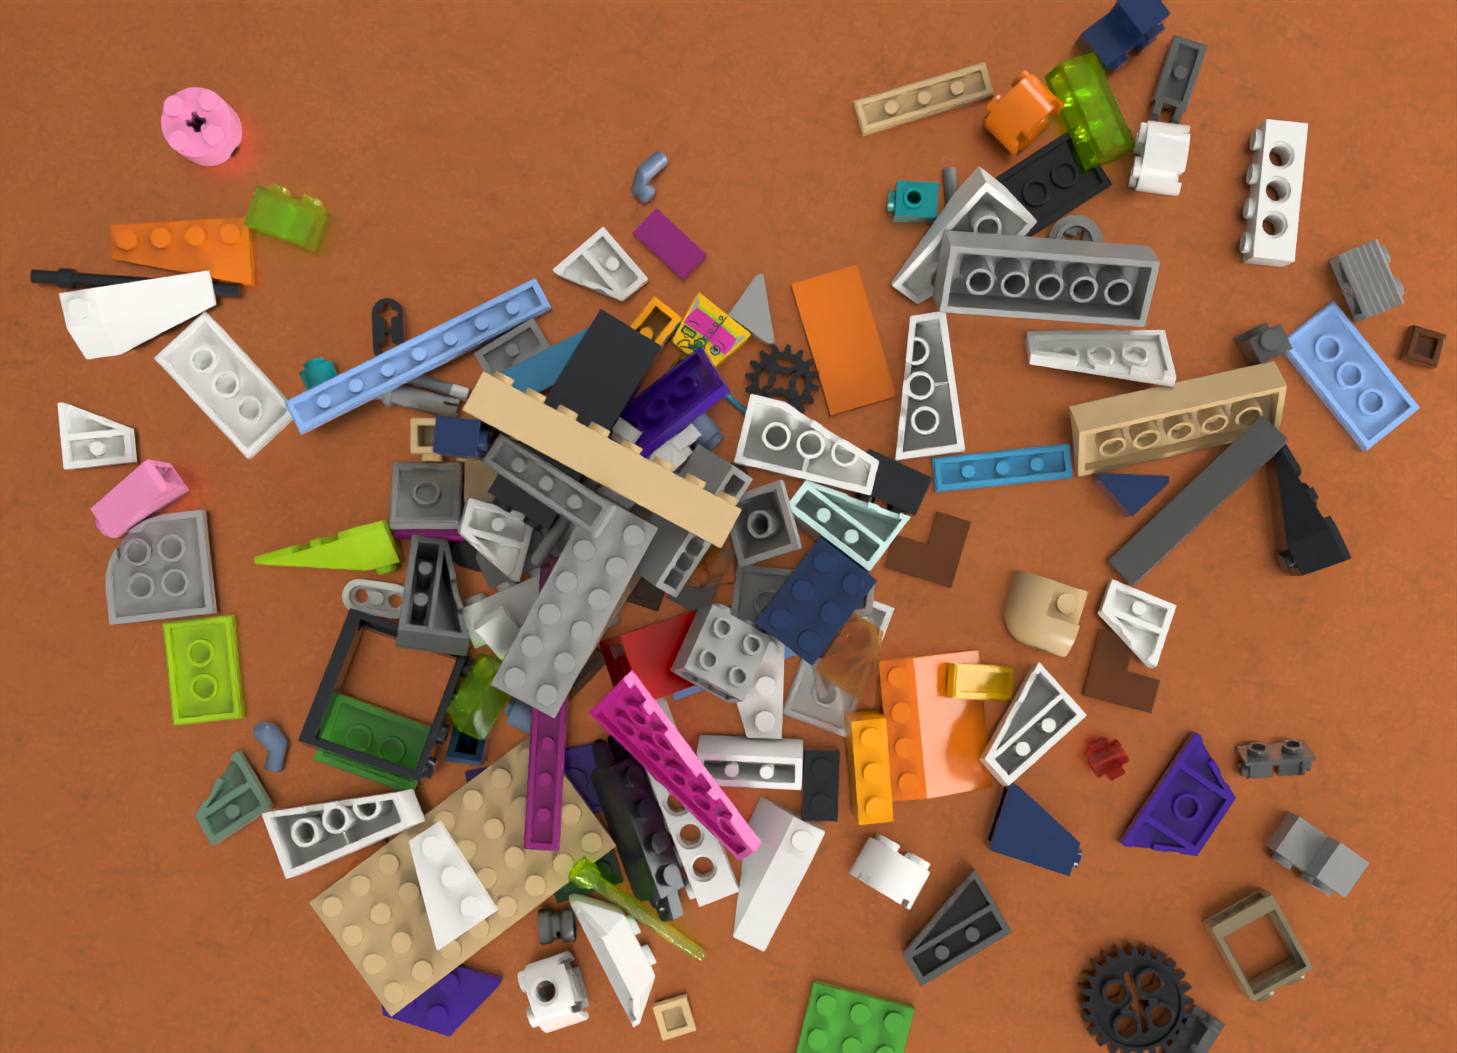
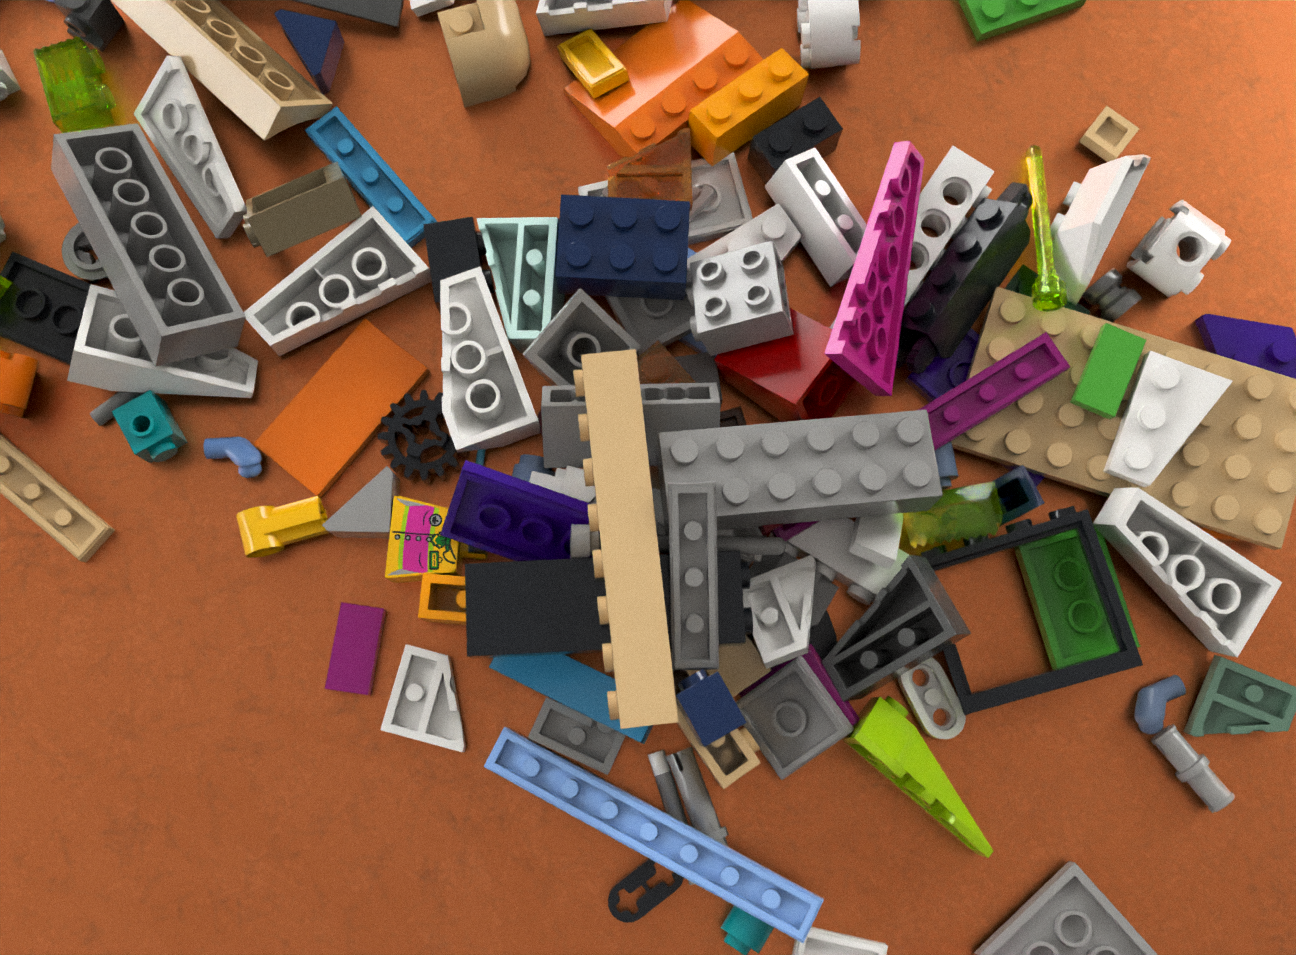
camera: 125 degrees left, 10 degrees down
lime tile [162,614,245,726] -> none
sand blue arm [631,151,668,203] -> none
white wedge [733,796,825,951] -> none
reddish brown tile [884,512,971,588] -> none
none -> clear neon green brick [33,36,116,133]
none -> medium blue arm [204,437,262,478]
none -> yellow piece [236,496,329,558]
none -> dark tan window [242,162,362,257]
none -> bright green tile [1070,323,1146,420]
none -> light grey pin [1151,724,1235,813]

